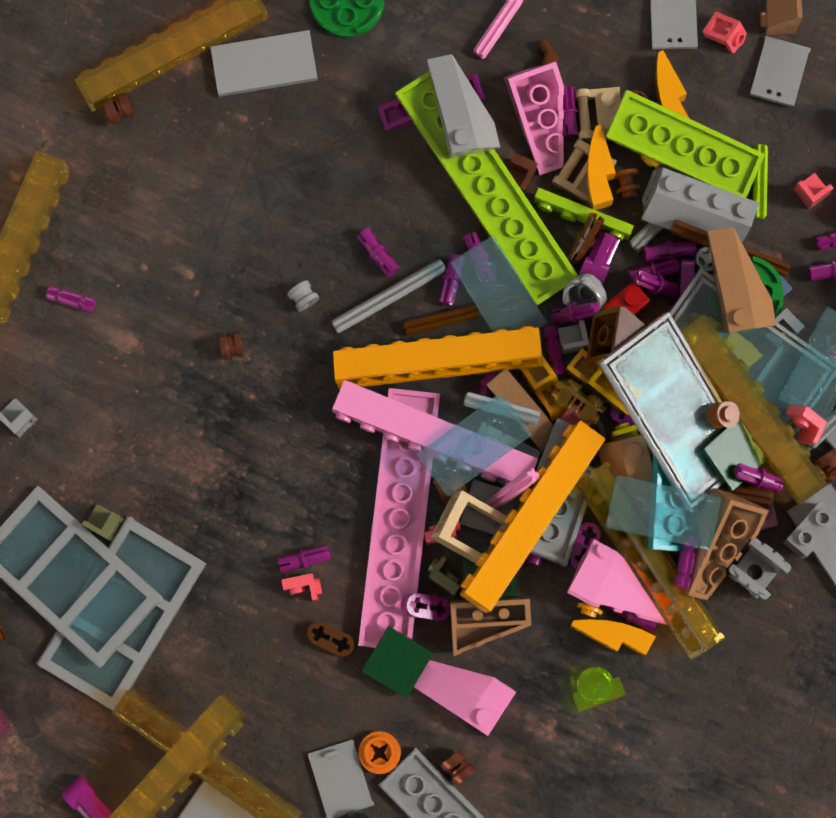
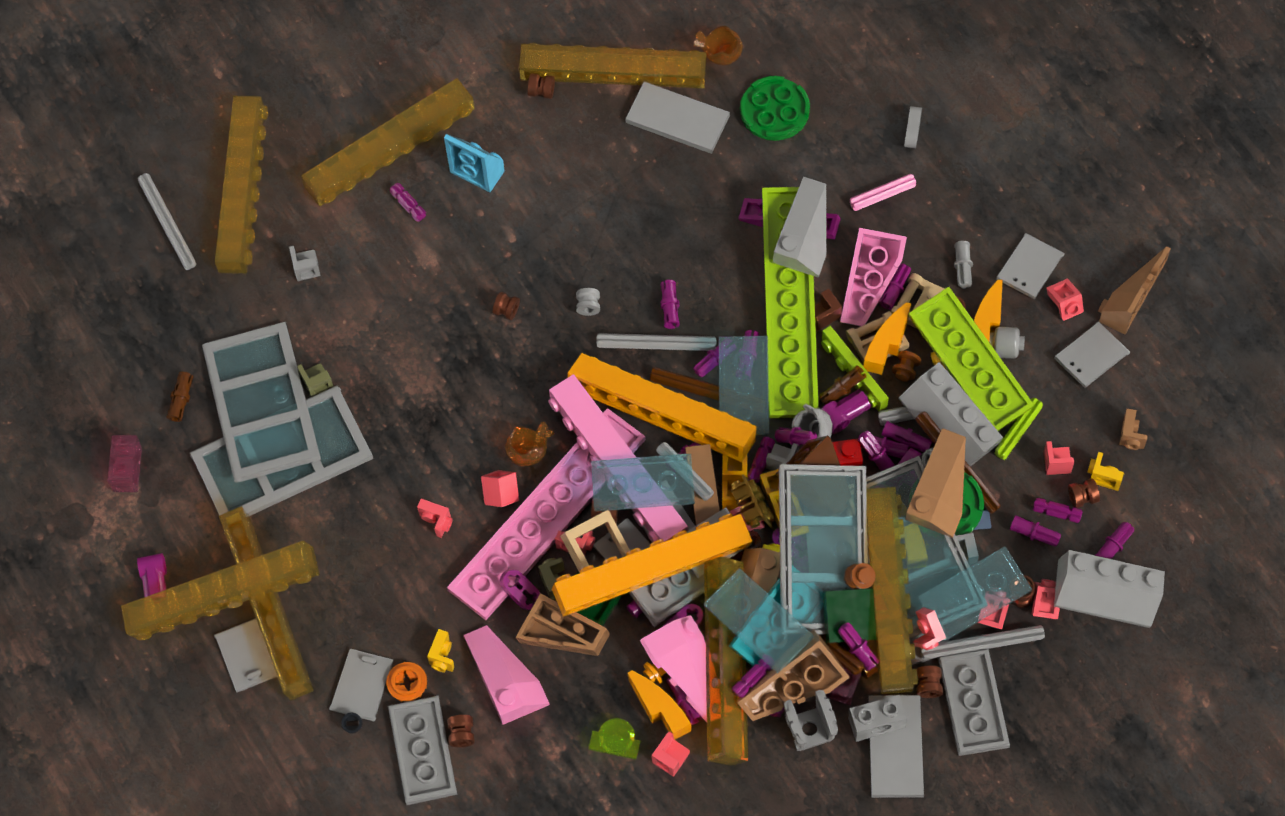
camera: 30 degrees right, 15 degrees down
magenta axle [278,545,331,573] -> none
reddish brown beam [307,622,355,657] -> none
dark green tile [362,626,434,698] -> none
bright pink axle [485,468,539,510] -> none
reddish brown arm [537,39,559,66] -> none
none -> yellow bracket [427,629,454,672]
none -> medium azure slope [444,134,505,192]
none -> coral panel [481,470,519,507]
none -> clear orange hat [505,422,554,466]
none -> coral panel [652,731,690,777]
none -> light grey axle [954,241,973,289]
none -> light grey head [990,326,1025,359]

